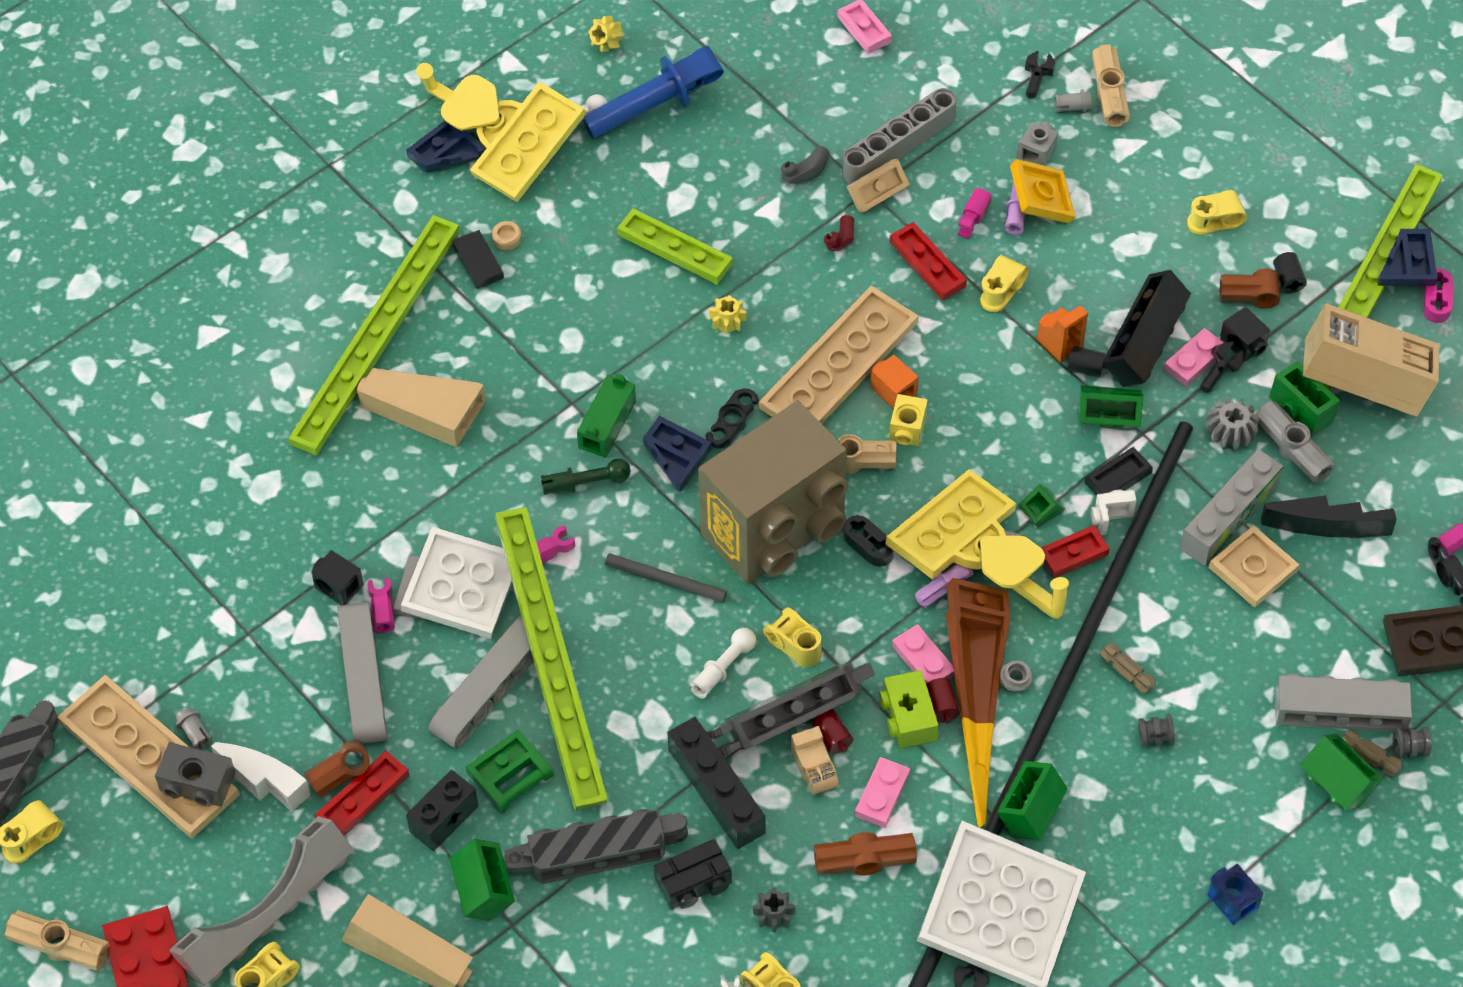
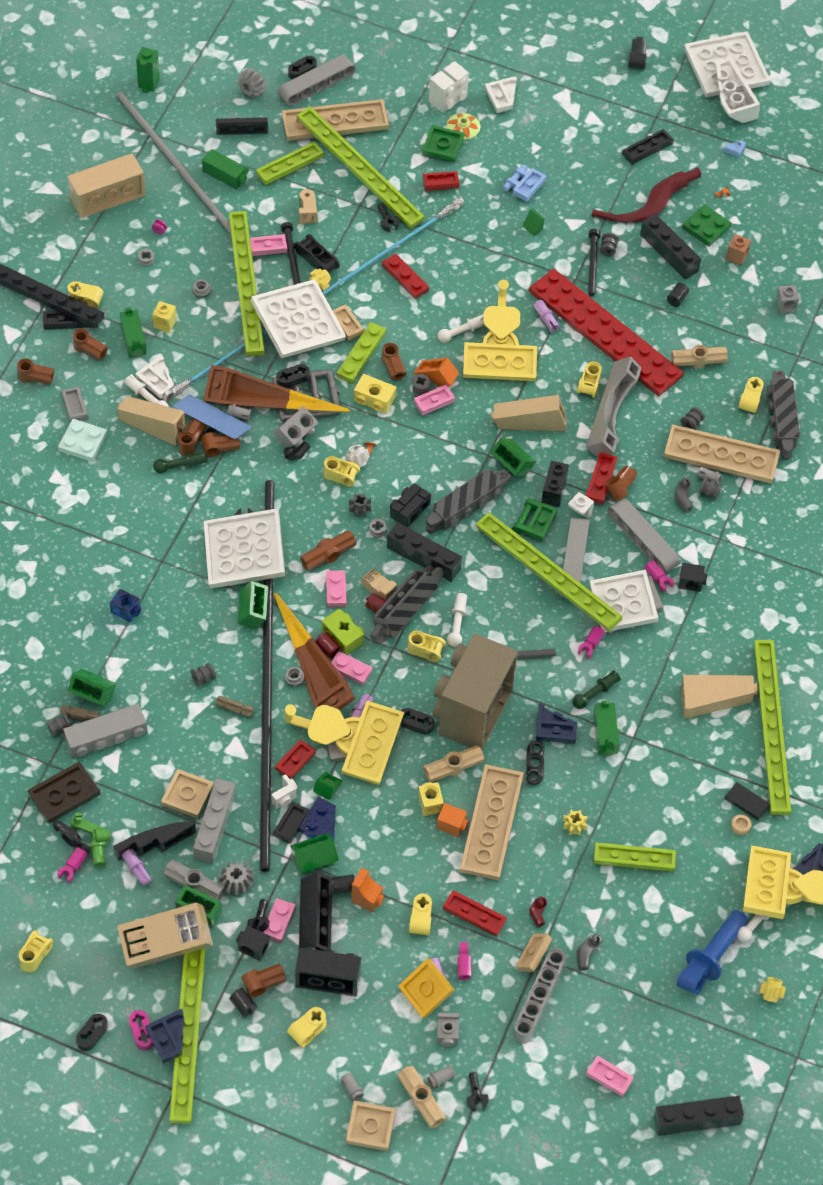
camera: 150 degrees right, 0 degrees up
dark grey brick [155,742,235,807] -> none
white slope [211,742,311,812] -> none
none -> bright green pin [70,812,110,867]
none -> lavender axle [122,849,152,886]
none -> black brick [295,947,361,997]
none -> clear blue wing [299,797,336,840]
none -> light grey pin [340,1072,364,1101]
none -> tan plate [346,1101,396,1151]
none -> light grey bush [369,519,386,538]
none -> white bracket [568,492,594,519]
none -> dark grey arm [675,478,693,513]
none -> dark grey bush [680,407,705,430]
none -> dark grey bush [699,477,722,500]

